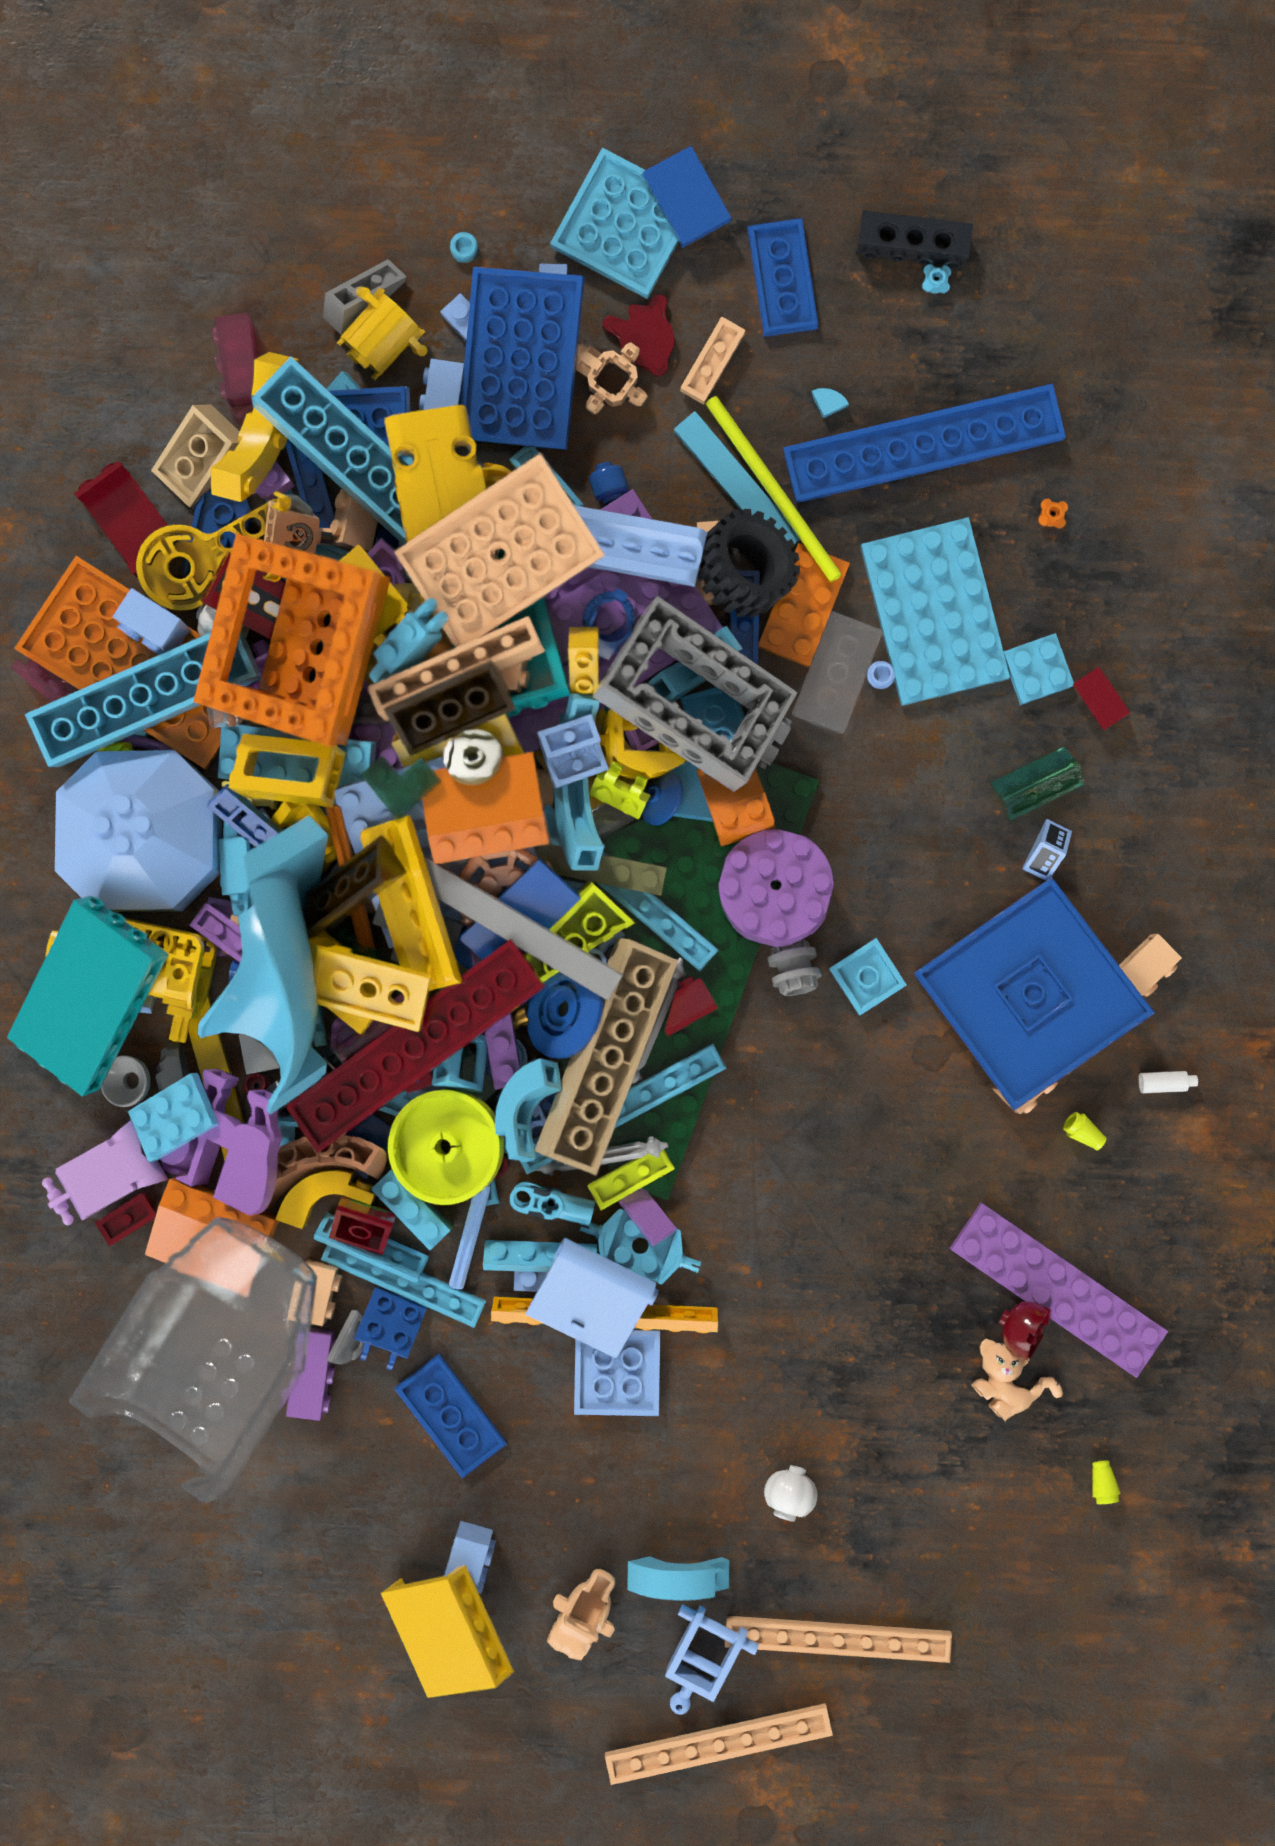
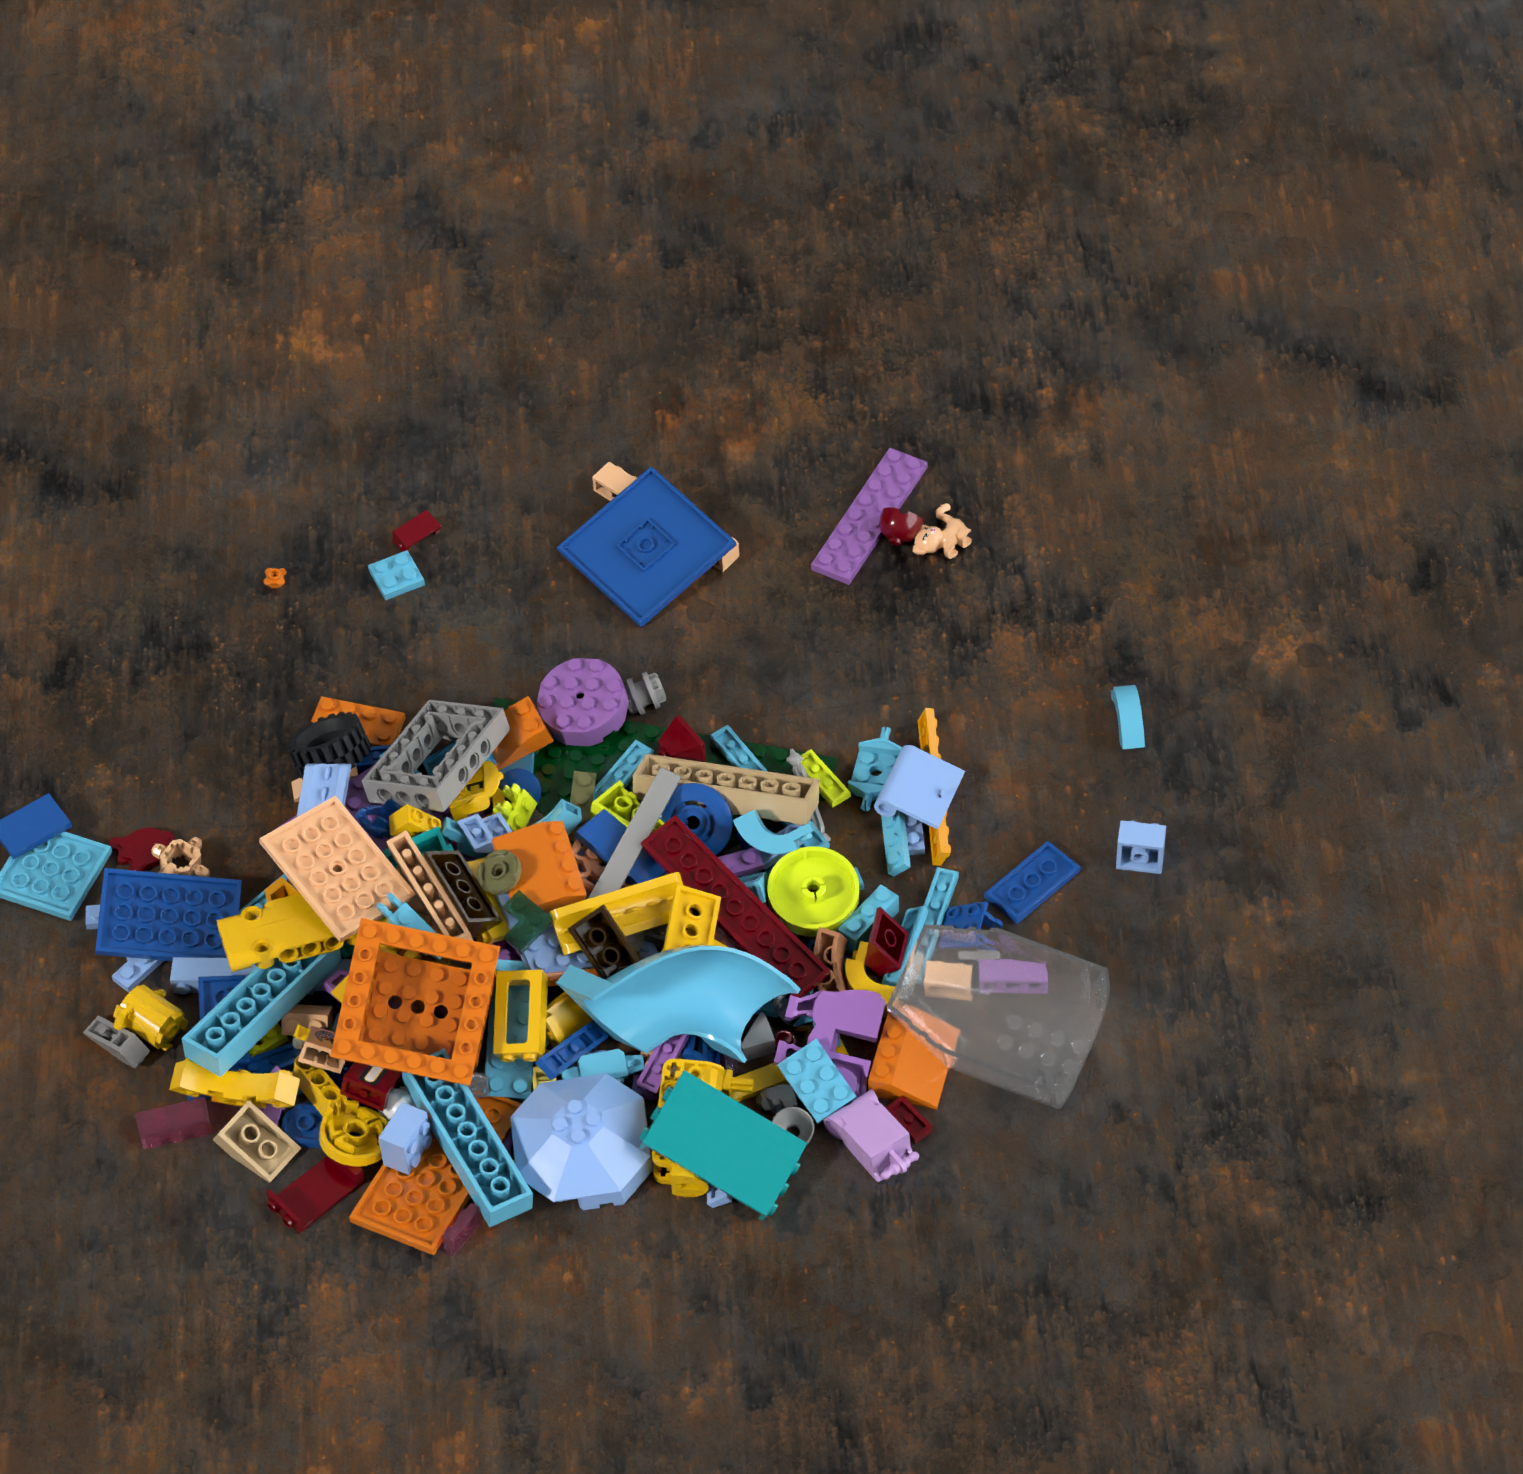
camera: 90 degrees left, 35 degrees down
yellow panel [381,1565,514,1698] -> none
light blue axle [449,1184,491,1289] -> none
medium azure tile [450,232,478,263] -> none
medium azure connector [510,1181,595,1226] -> none
light nougat piece [547,1569,615,1660] -> none
light blue plate [574,1328,660,1416] -> none
blue head [589,461,629,506] -> none
light nougat plate [605,1703,833,1785] -> none
medium lavender tile [619,1188,677,1247] -> none
light blue piece [665,1604,759,1715] -> none
medium azure tile [674,412,800,544] -> none
light nougat plate [680,317,746,405] -> none
neon yellow piece [706,396,842,583] -> none
light nougat tile [724,1616,952,1663] -> none
blue tile [747,218,819,337] -> none
white plant [764,1465,818,1522] -> none
blue plate [783,384,1066,504] -> none
clear tile [791,611,883,735] -> none
medium azure tile [811,388,849,418] -> none
medium azure plate [828,938,906,1015] -> none
black brick [856,210,973,269] -> none
medium azure plate [860,517,1010,706] -> none
light blue plate [867,661,895,689] -> none
medium azure plate [922,264,951,293] -> none
clear green panel [991,747,1084,821] -> none
slope [1022,819,1072,881] -> none
neon yellow cone [1063,1112,1106,1150] -> none
neon yellow cone [1092,1460,1121,1504] -> none
white cylinder [1139,1071,1198,1093] -> none

